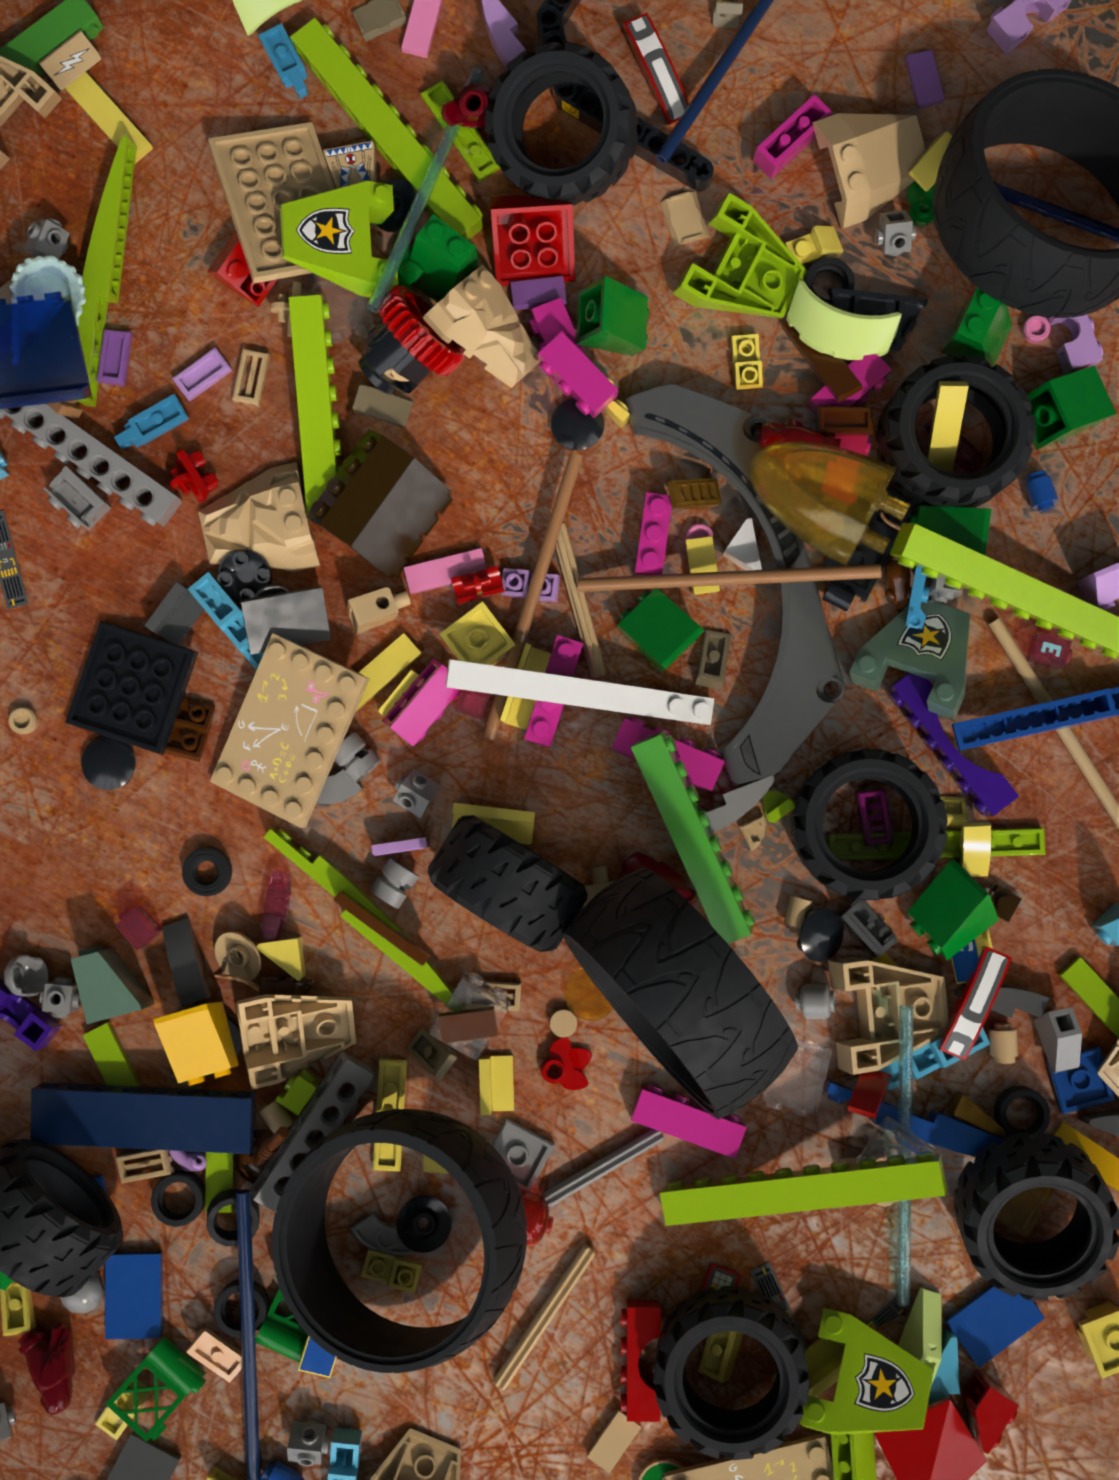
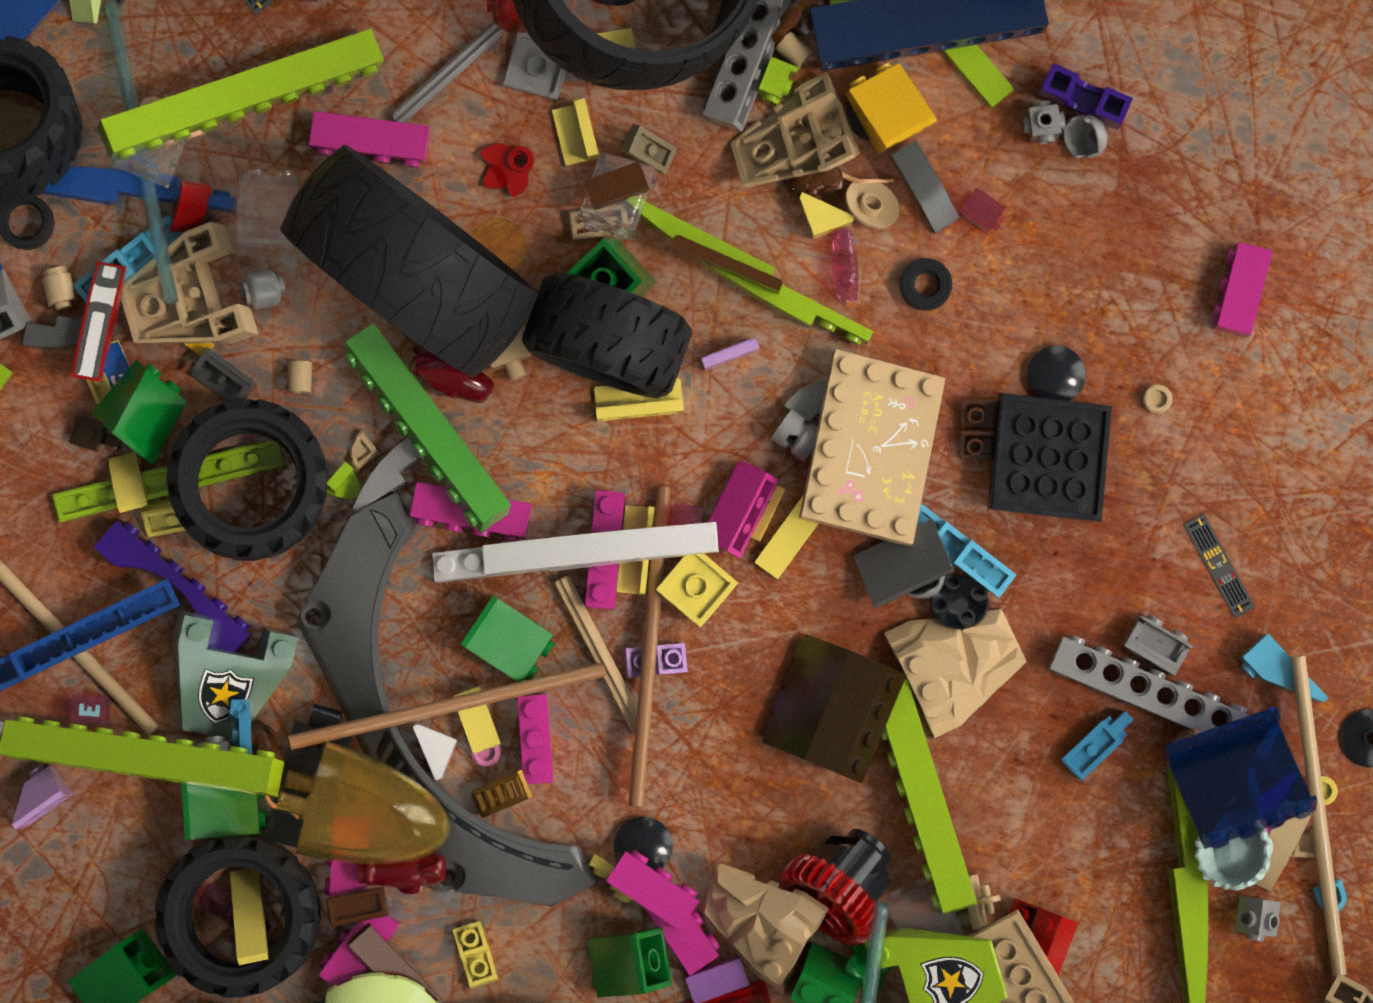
camera: 170 degrees right, 0 degrees up
sand green slope [71,945,155,1024] -> none
medium lavender tile [97,329,133,386] -> none
dark grey panel [144,582,204,645] -> none
red hips [169,449,219,503] -> none
lavender tile [172,347,232,402] -> none
tan tile [232,348,270,407] -> none
tan torso [346,587,411,635] -> none
dark tan slope [353,384,413,428] -> none
light grey wheel [369,858,419,909] -> none
light yellow tile [373,1058,407,1172] -> none
light grey brick [393,768,441,818] -> none
bright pink tile [404,548,487,594] -> none
red hips [451,565,505,605] -> none
tan tile [550,1009,577,1037] -> none
dark tan slope [695,629,731,690] -> none
black dish [797,908,844,962] -> none
magenta slope [855,789,893,847] -> none
pearl gold slope [948,1091,1006,1138] -> none
blue brick [1024,470,1059,512] -> none
none -> green slope [567,238,657,297]

